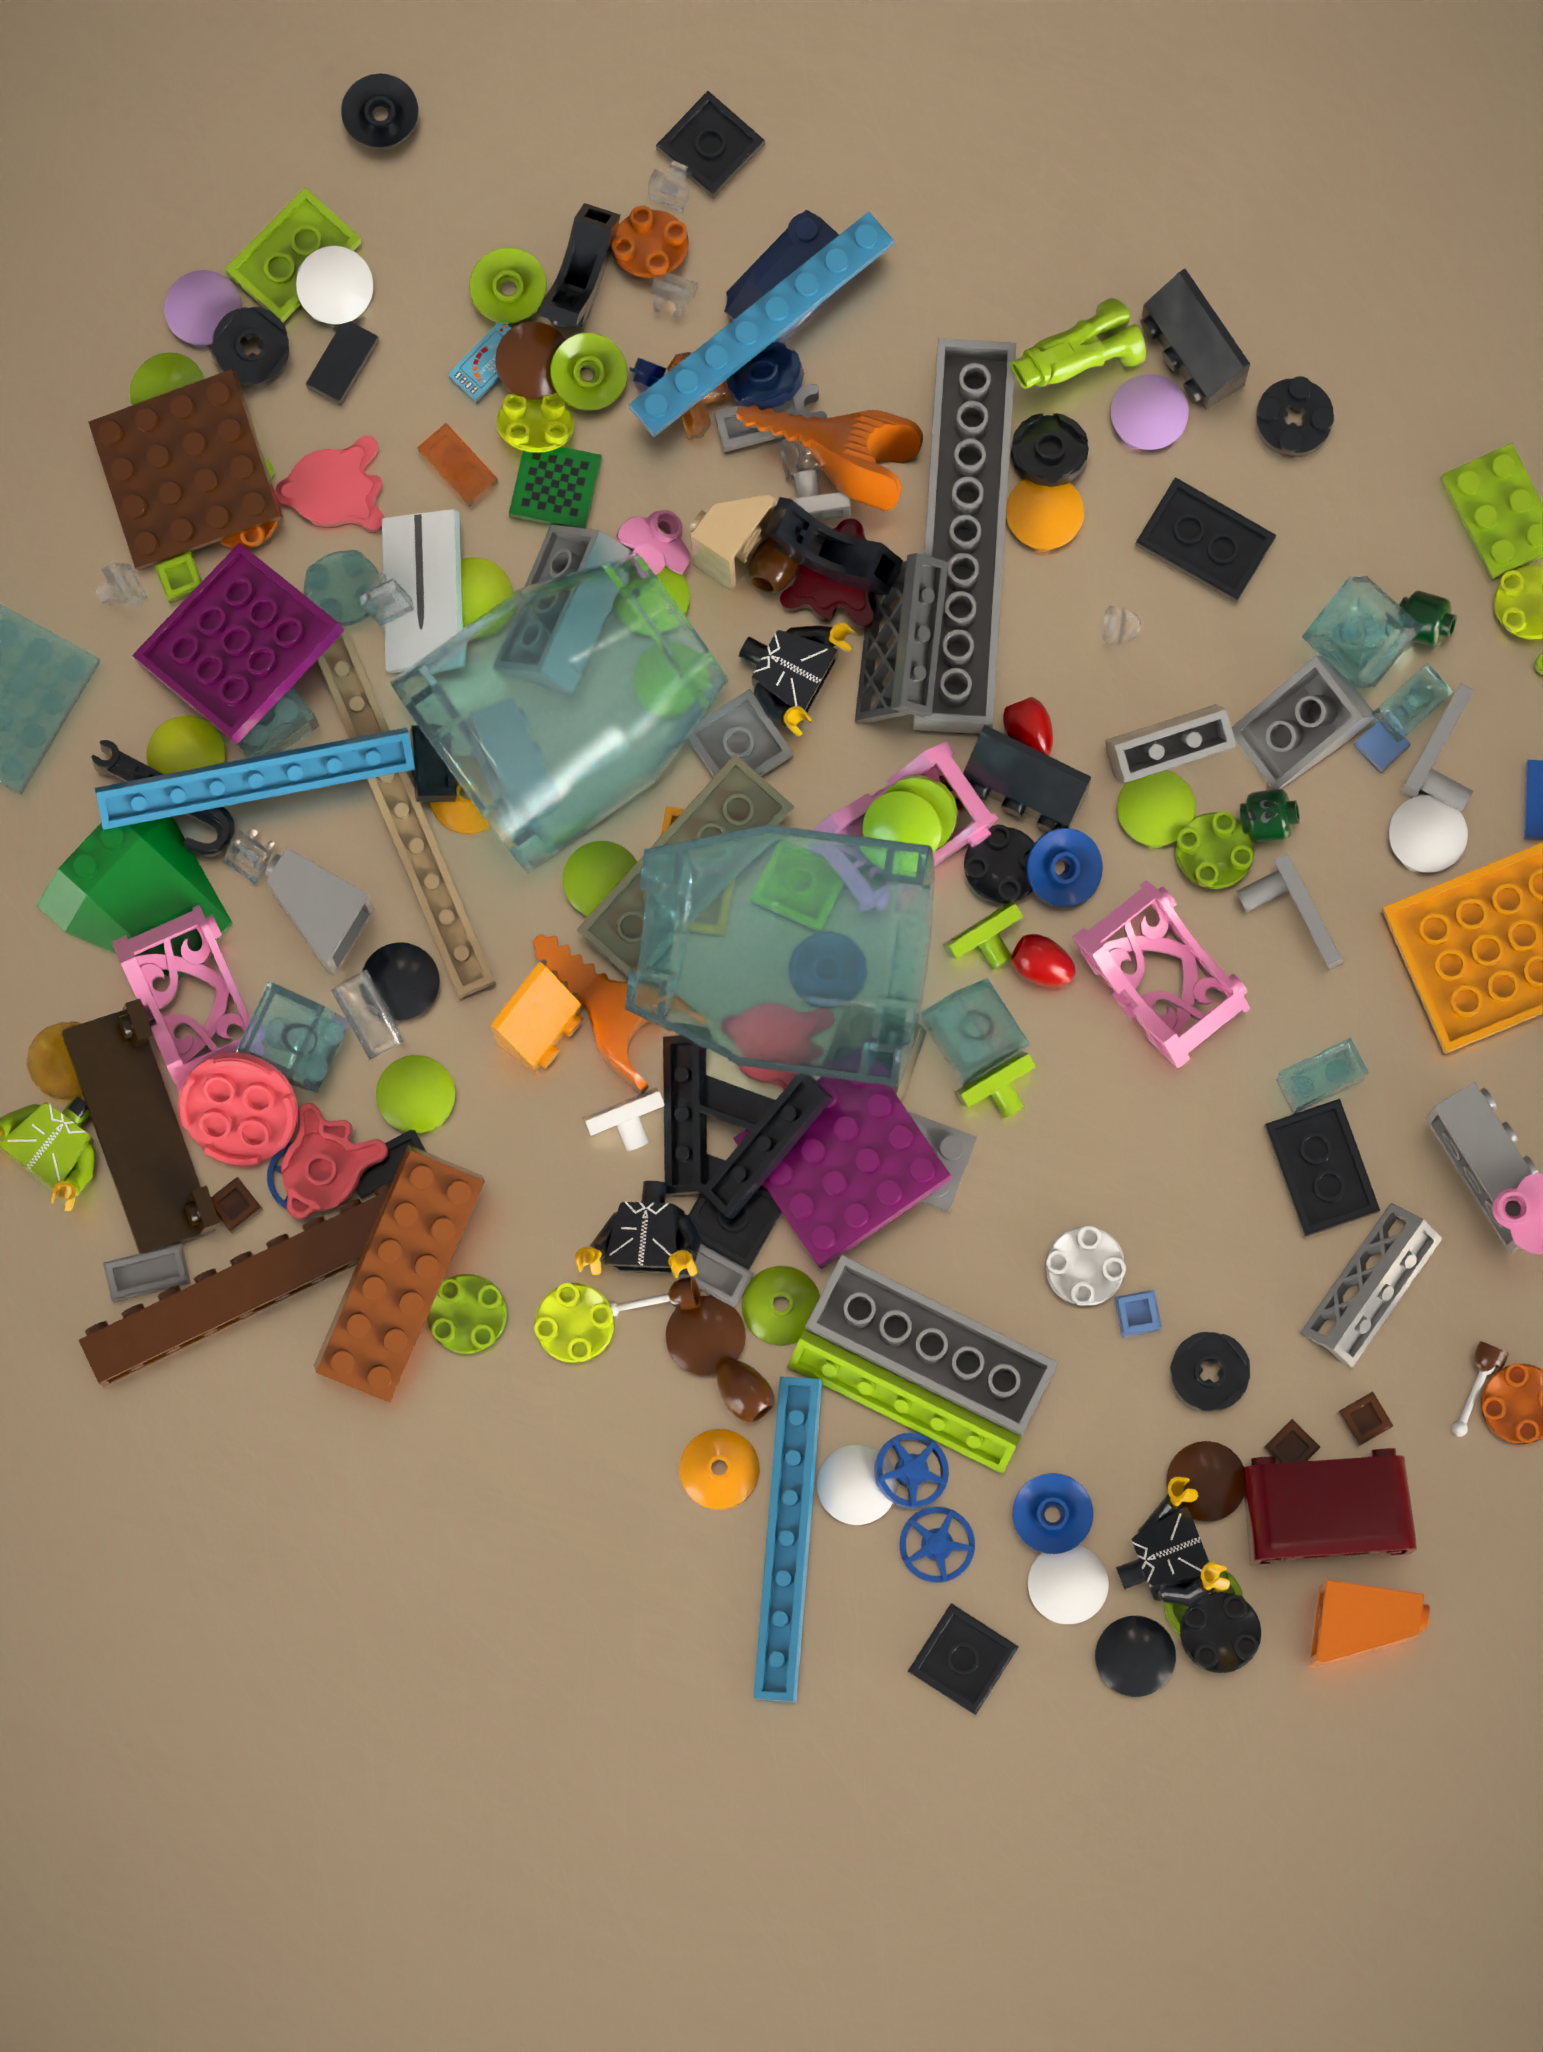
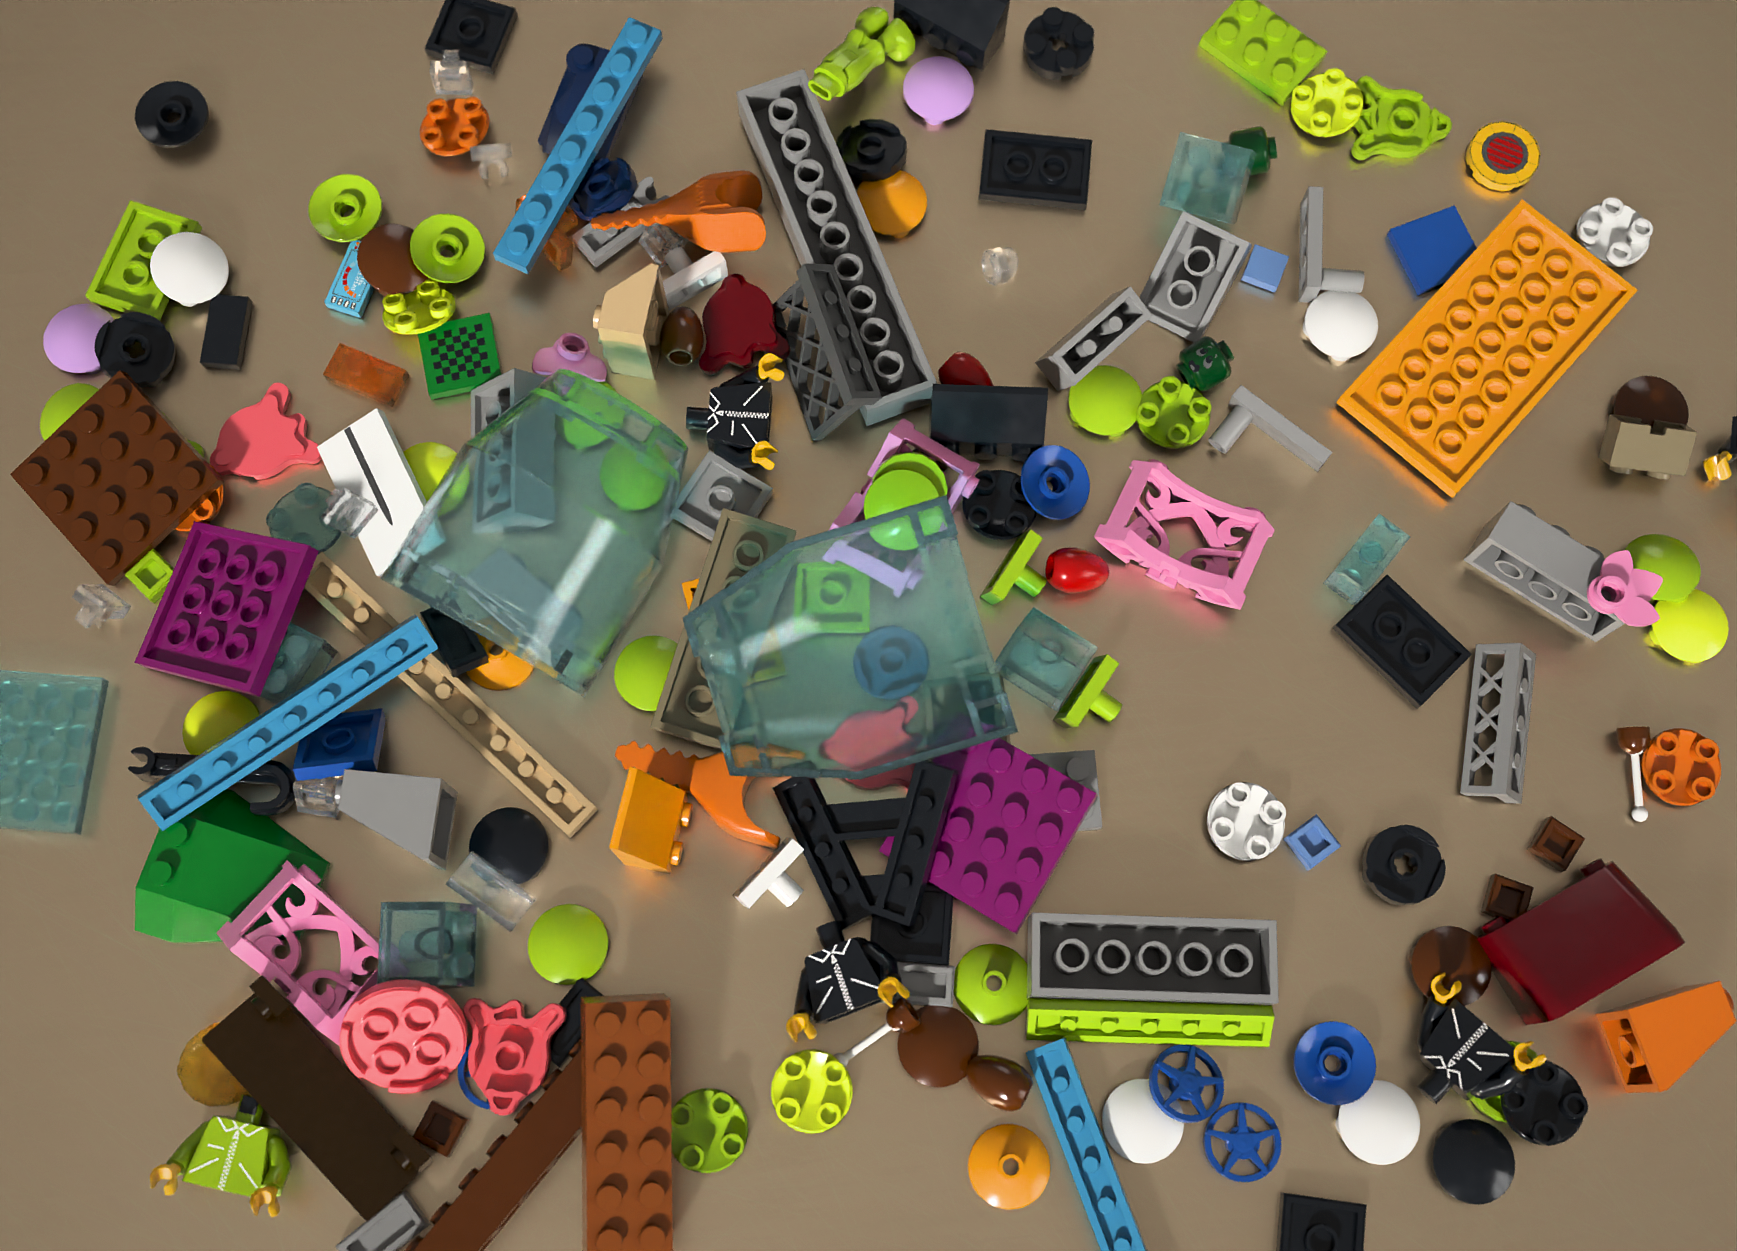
camera: 30 degrees left, 5 degrees down
black arch [539,203,621,328] -> none
clear blue plate [629,358,667,387] -> none
black arch [764,497,903,595] -> none
clear light blue plate [1372,663,1453,743] -> none
none -> blue plate [293,708,386,781]

